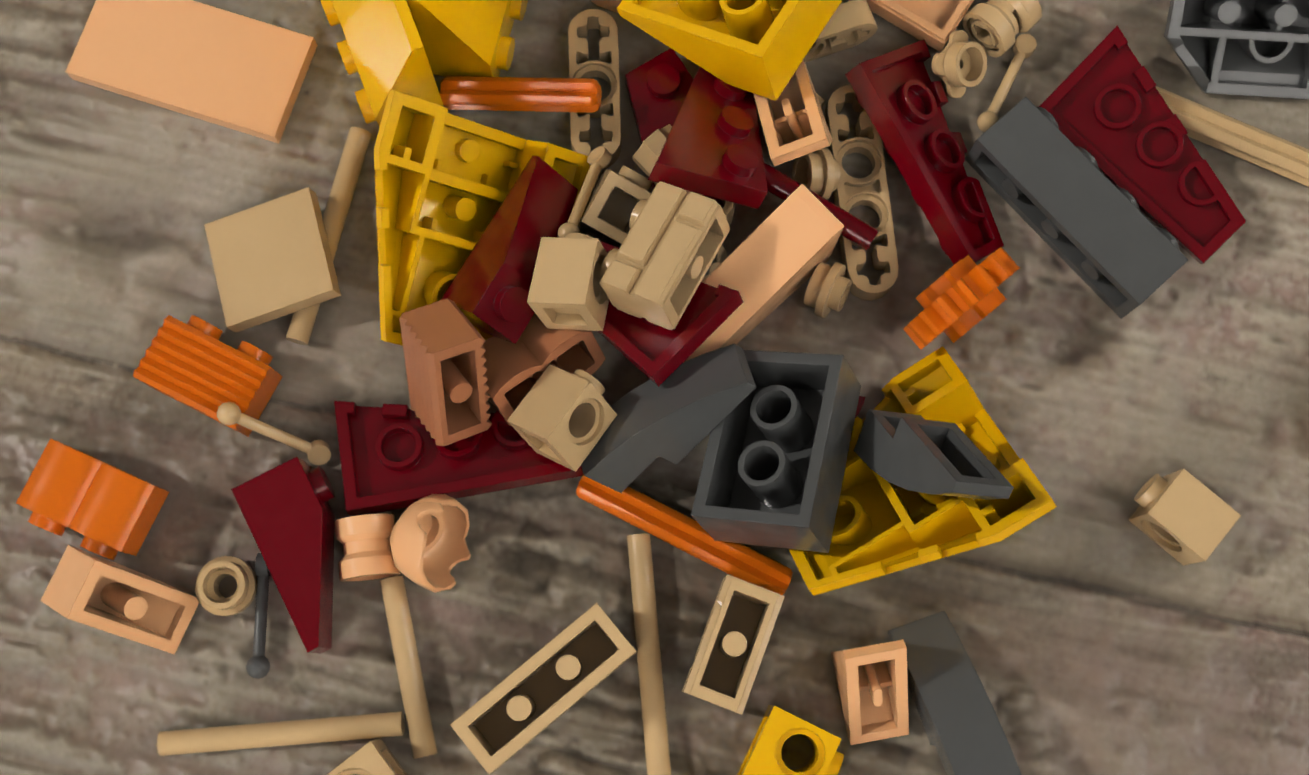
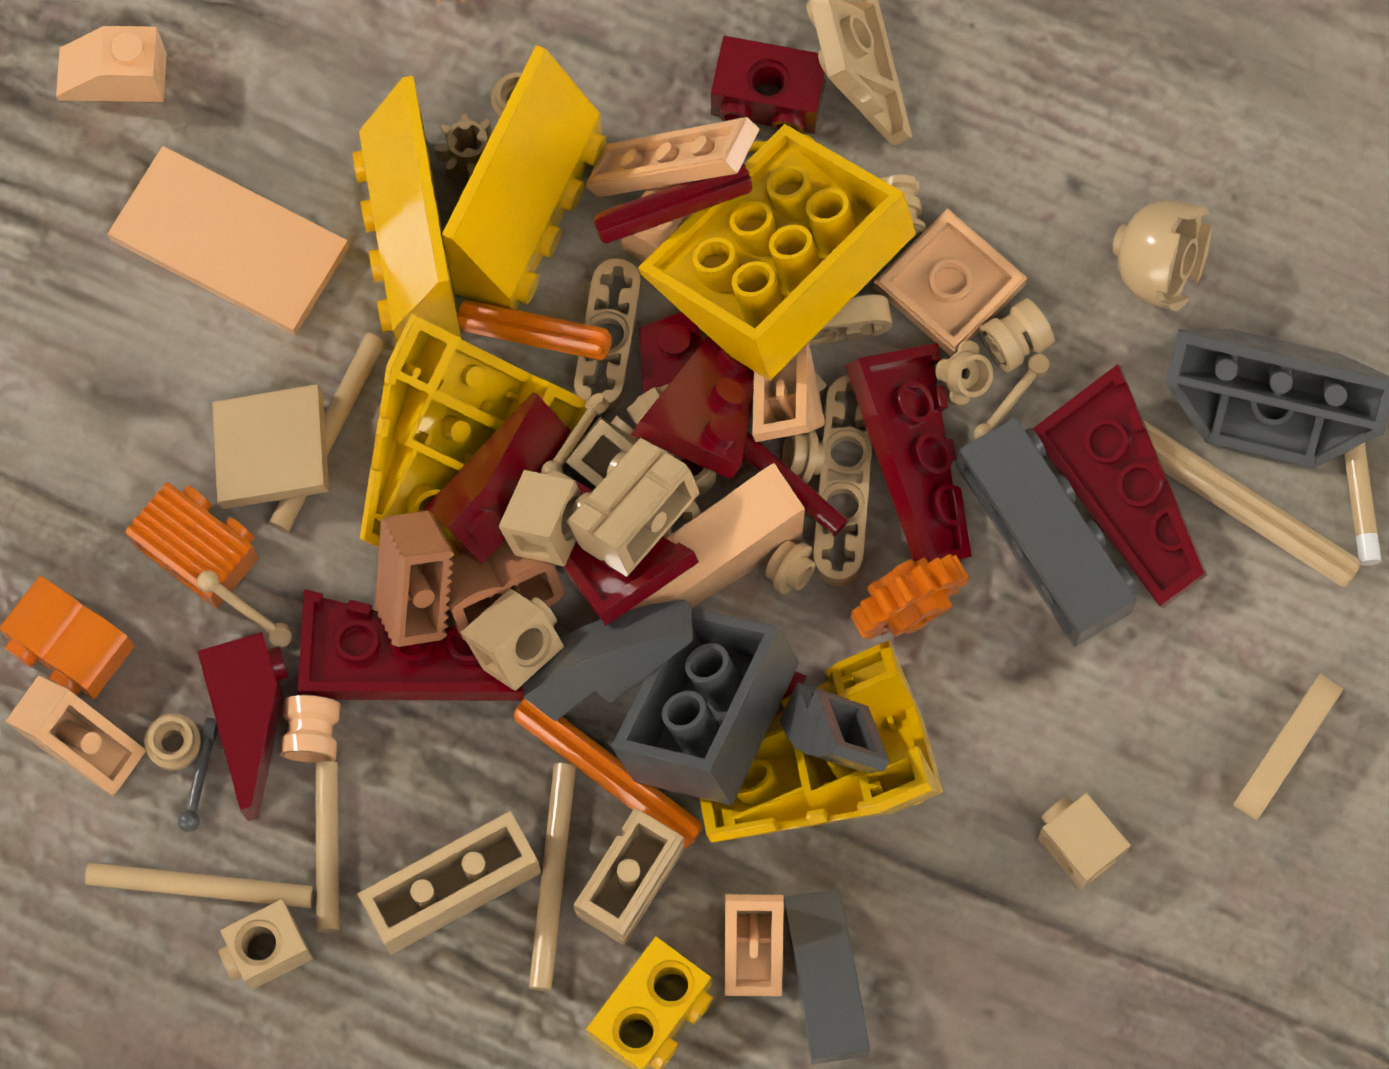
camera: 15 degrees right, 5 degrees down
light nougat hair [389,494,471,593] -> none

